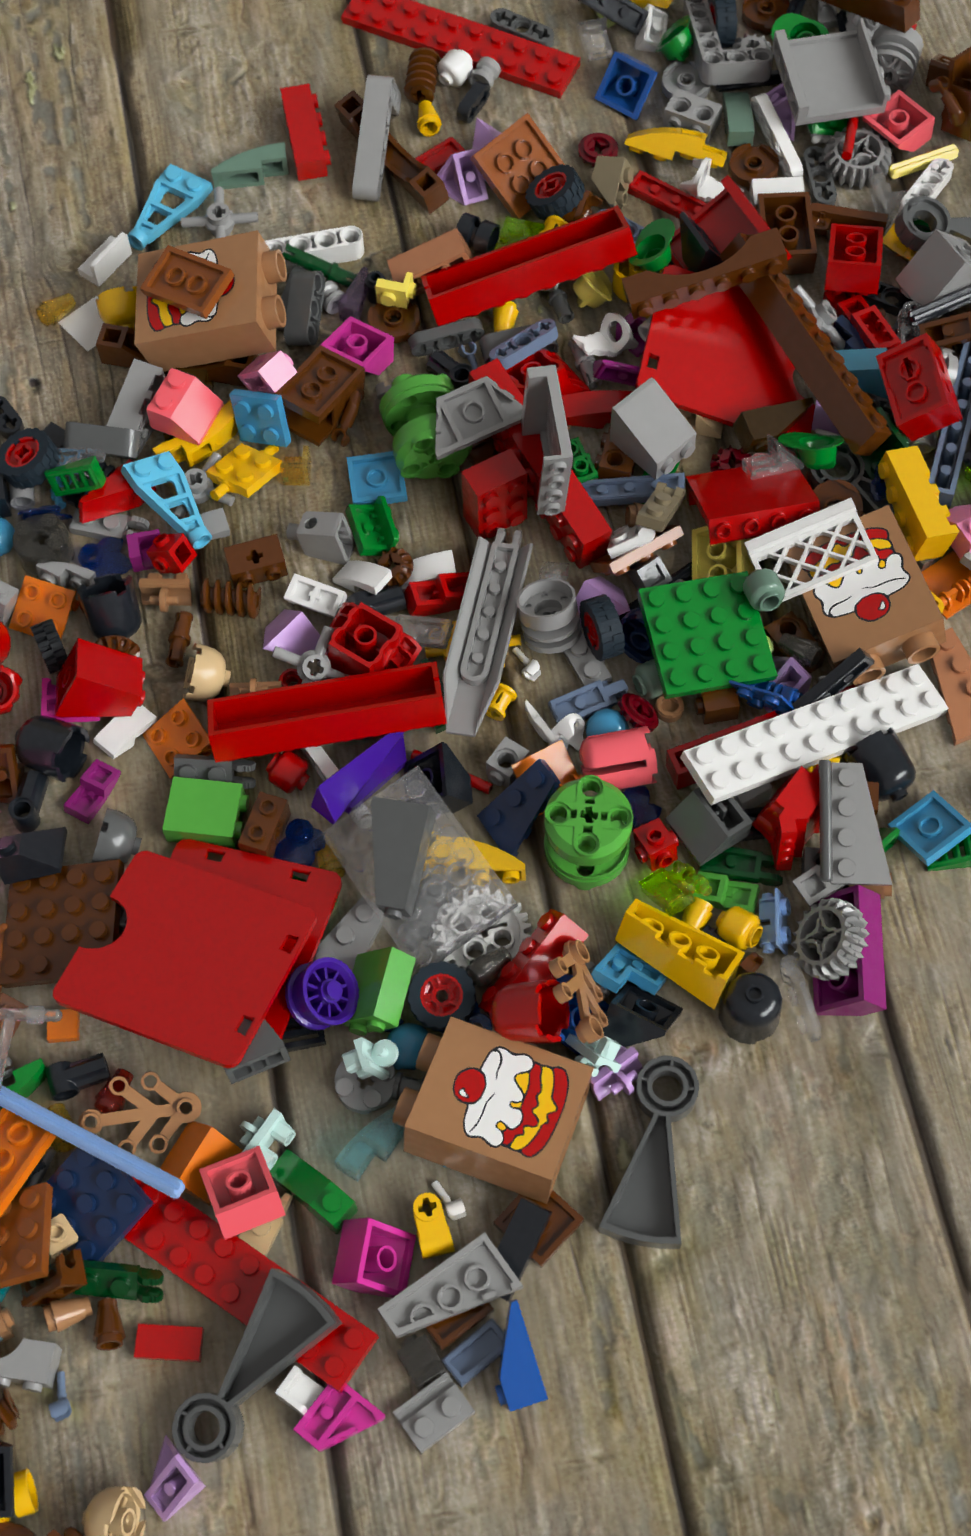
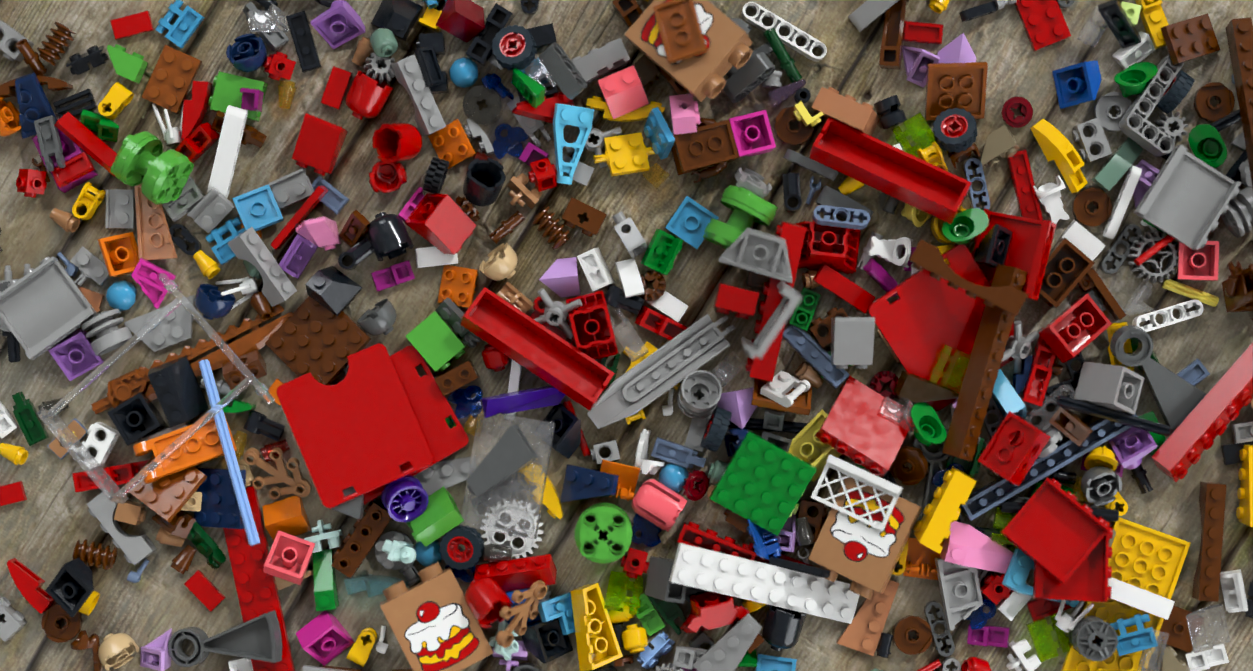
camera: 45 degrees right, 25 degrees up
dark tan plate [635,482,686,532] -> none
sand green head [743,568,785,612] -> none
dark grey bar [819,760,833,882] -> none
none -> reddish brown brick [331,499,392,578]
none -> clear neon green plate [929,345,970,393]

